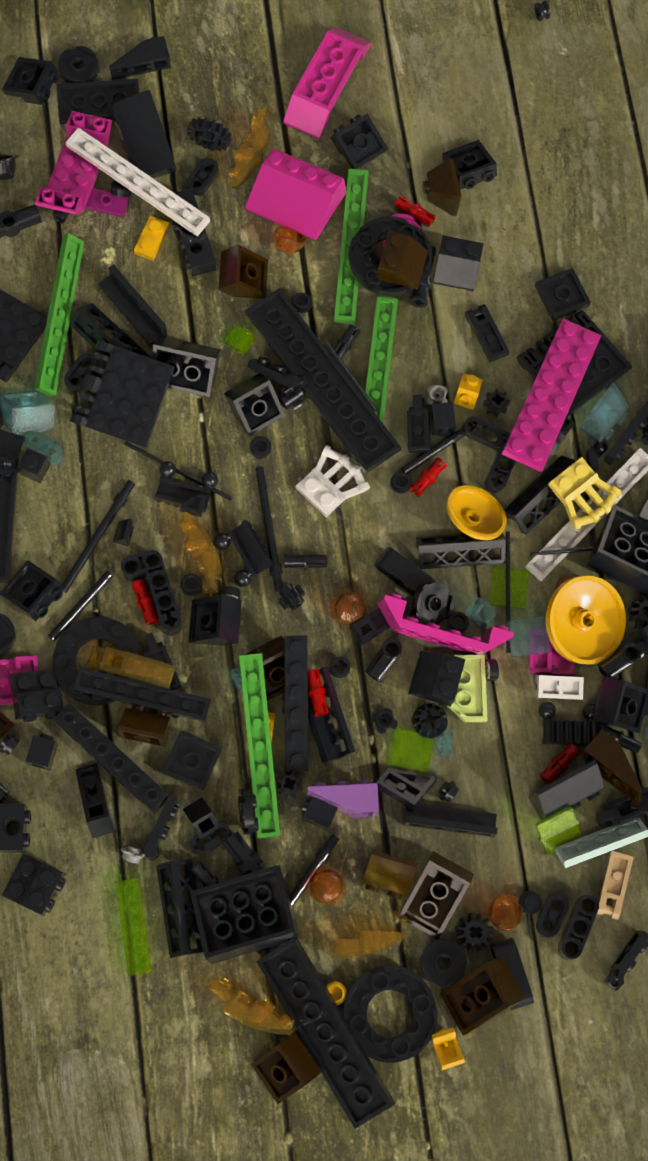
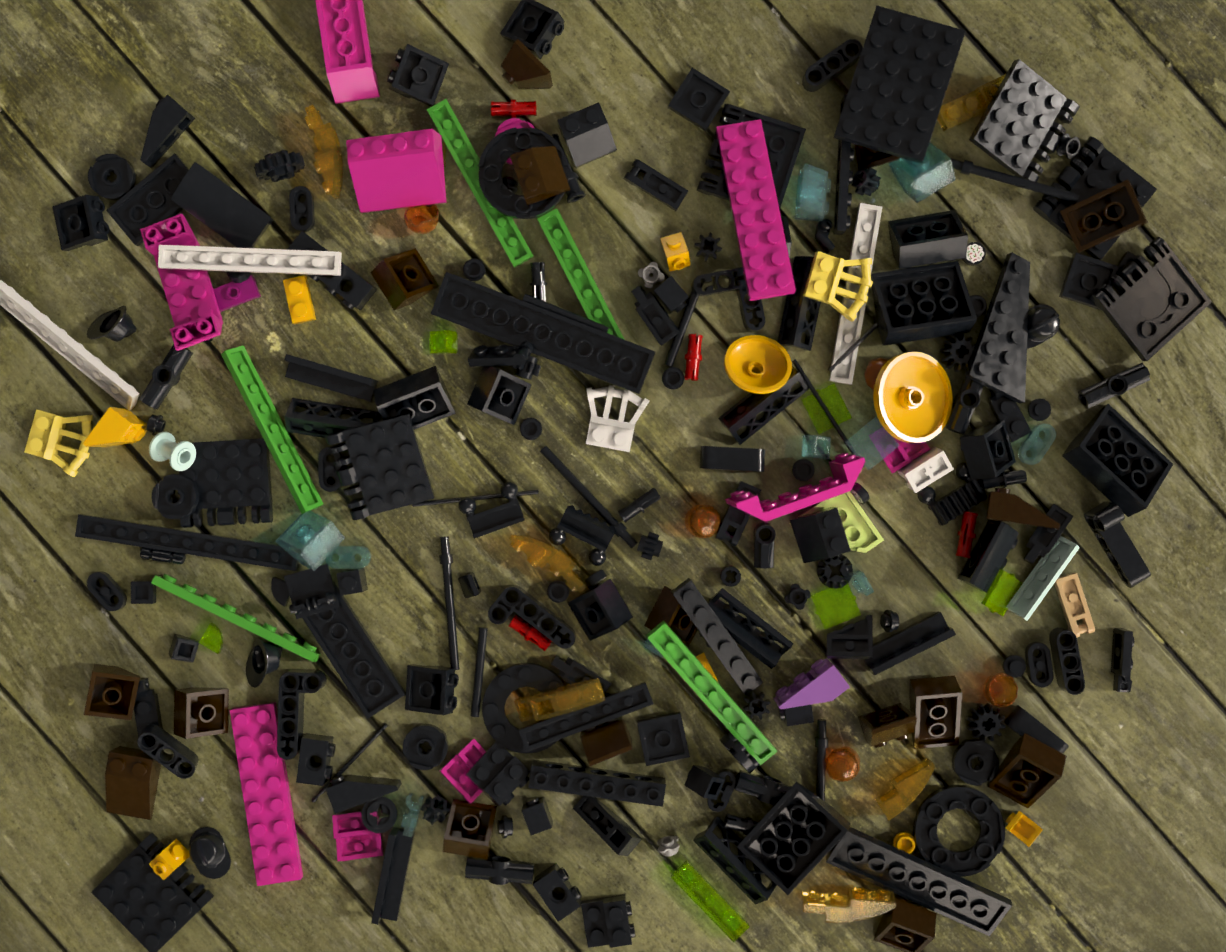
camera: 30 degrees left, 15 degrees up
black plate [144,796,180,861] -> none
black tile [180,494,207,517] -> none
red pin [308,669,329,716] -> none
black plate [412,581,454,625] -> none

